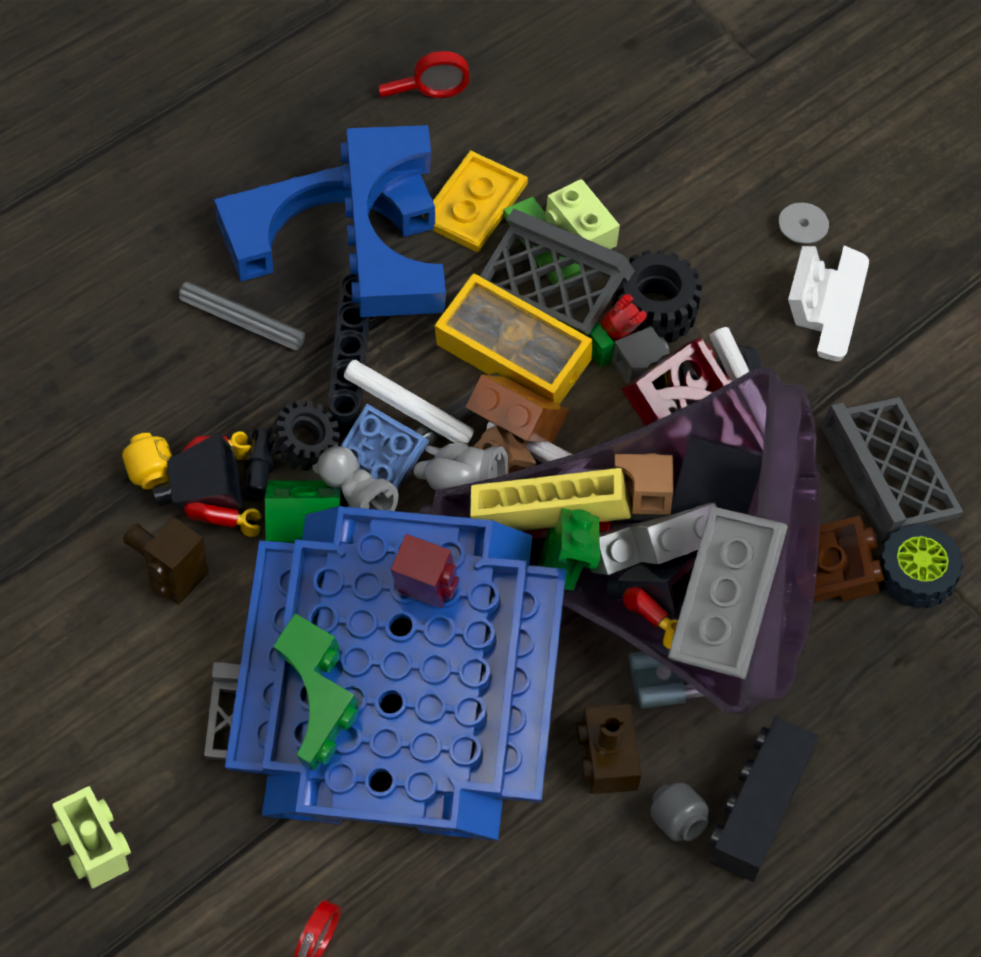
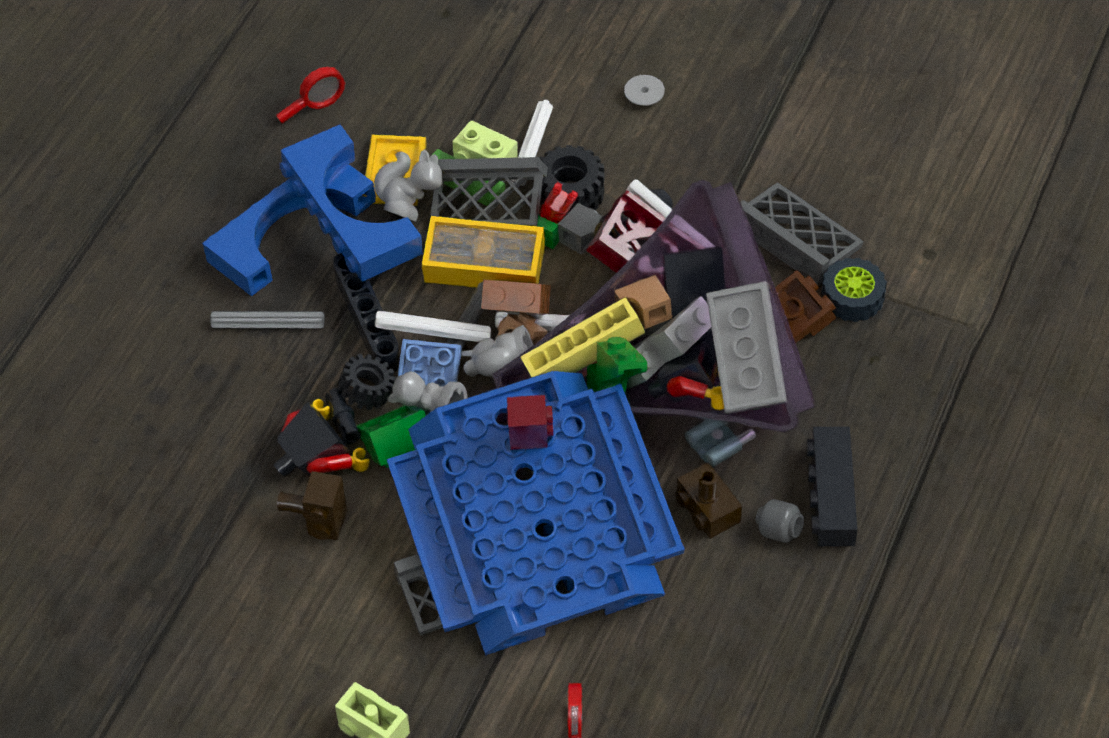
camera: 20 degrees left, 5 degrees down
yellow head [122,433,172,490] -> none
green arch [273,613,359,771] -> none
white plate [788,246,869,361] -> none
none -> light grey animal [374,149,442,222]
none -> white axle [511,100,553,186]

